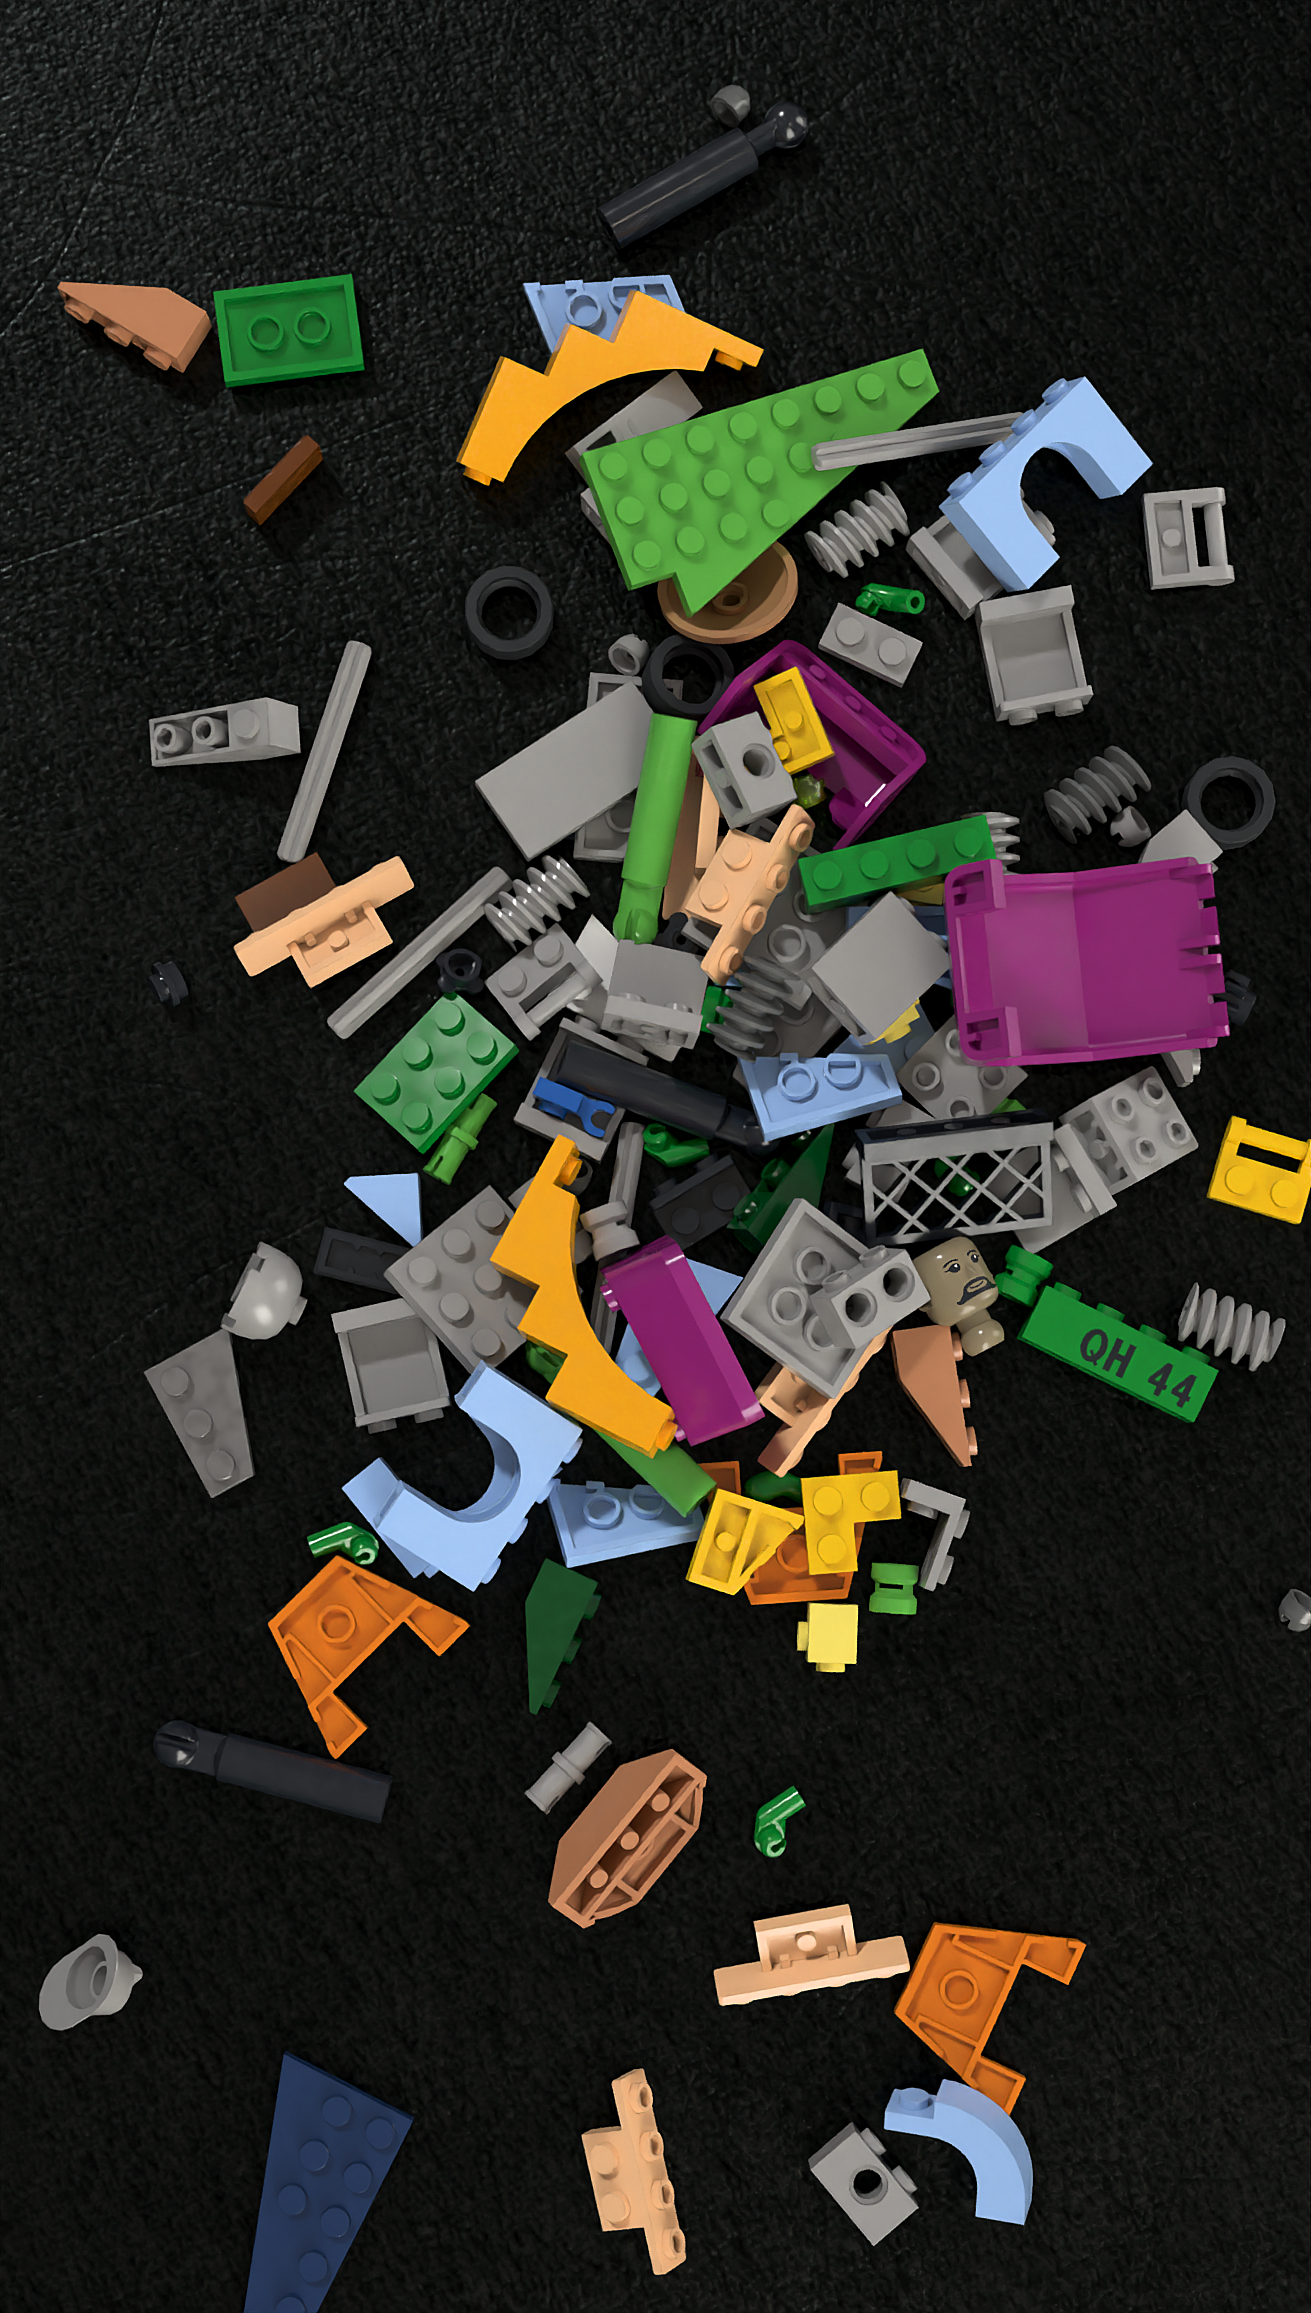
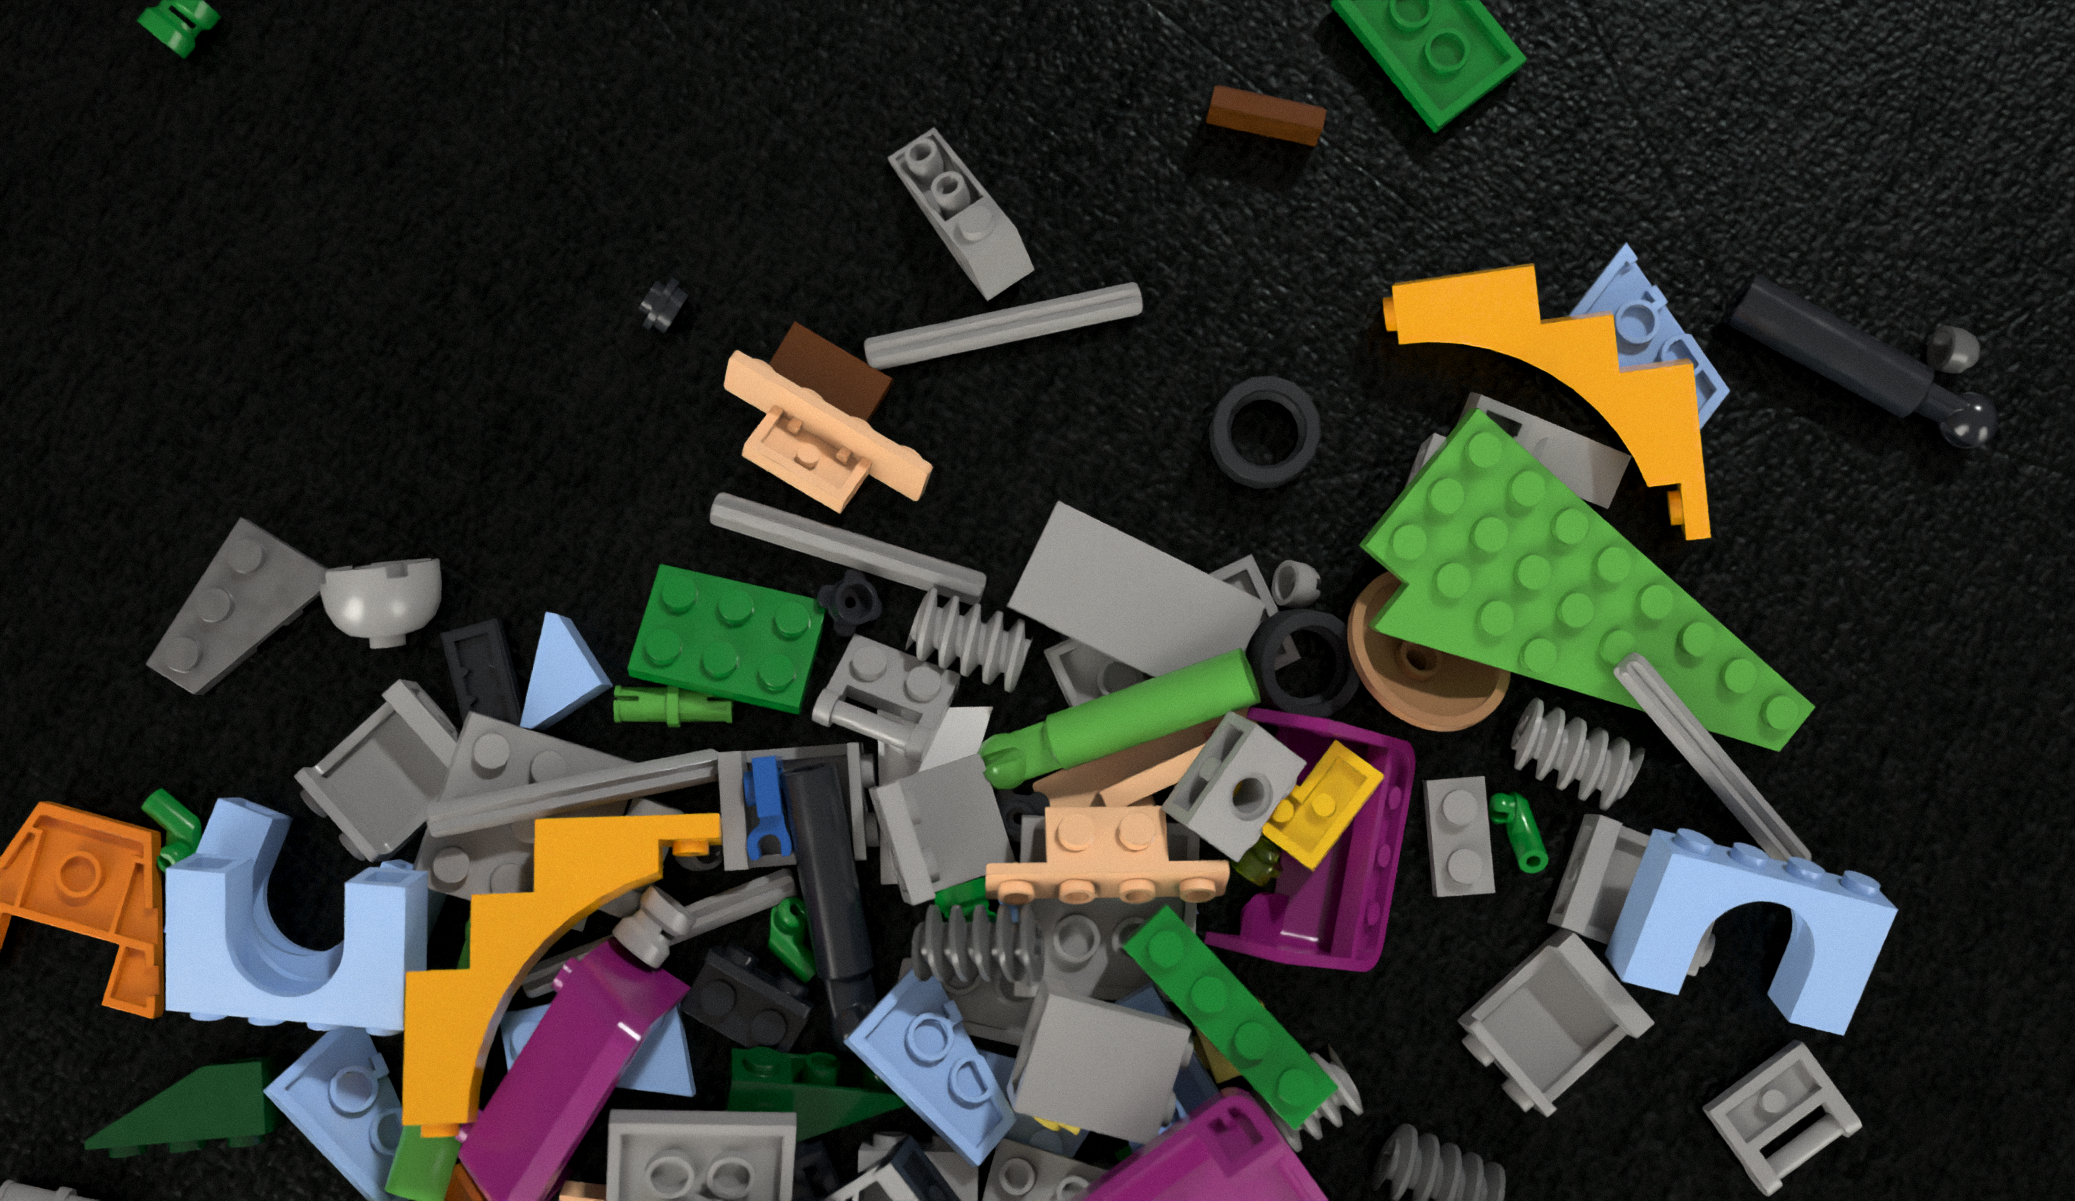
camera: 65 degrees right, 0 degrees up
none -> light grey axle [426,749,719,838]

